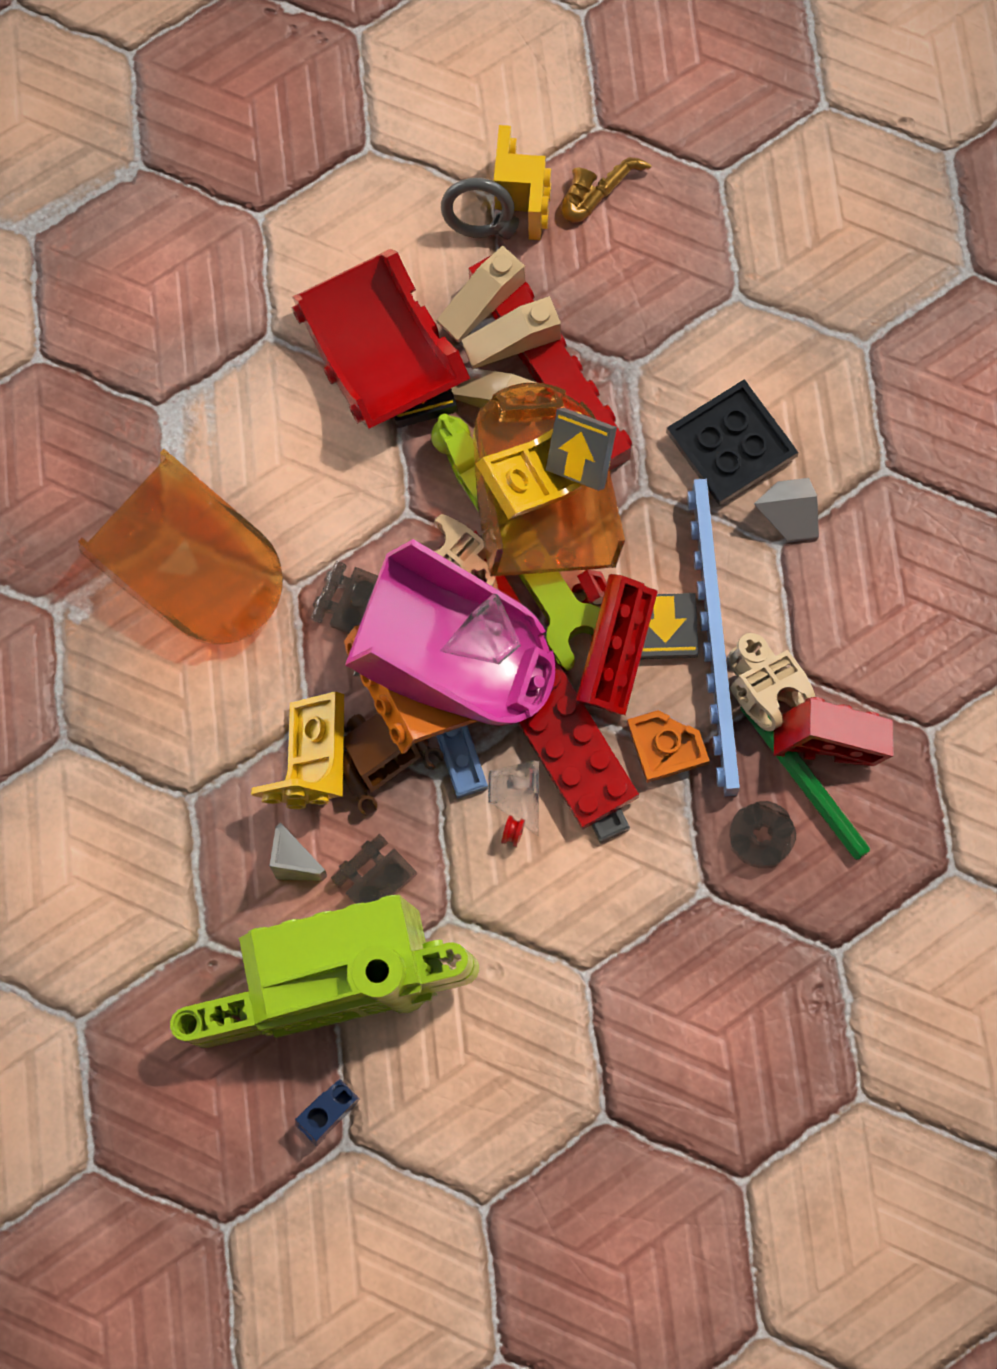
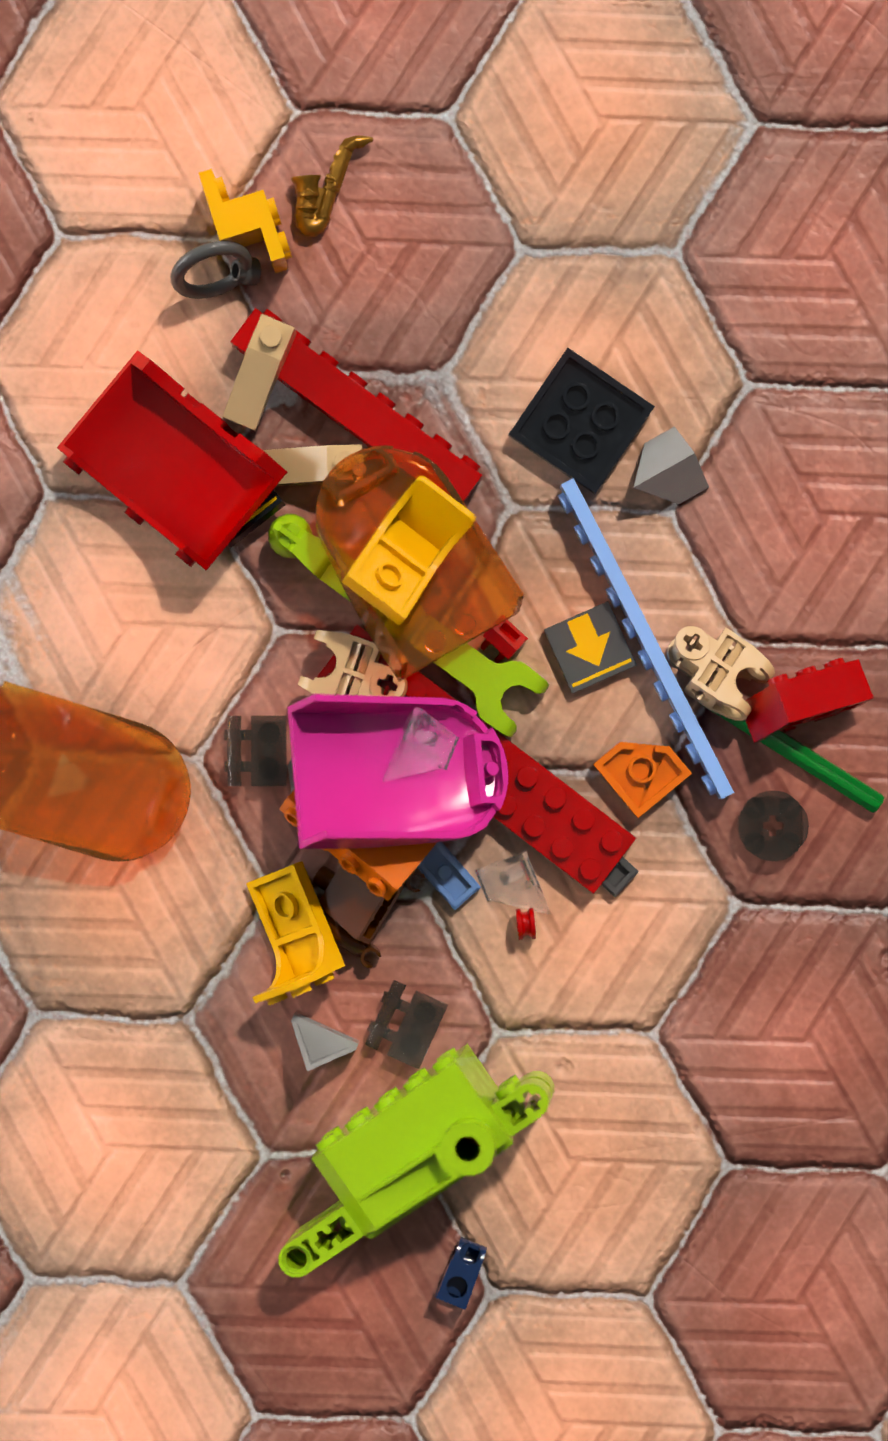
camera: 25 degrees left, 15 degrees up
tan slope [462,296,561,369] -> none
dark grey tile [545,407,617,491] -> none
red brick [576,574,658,716] -> none

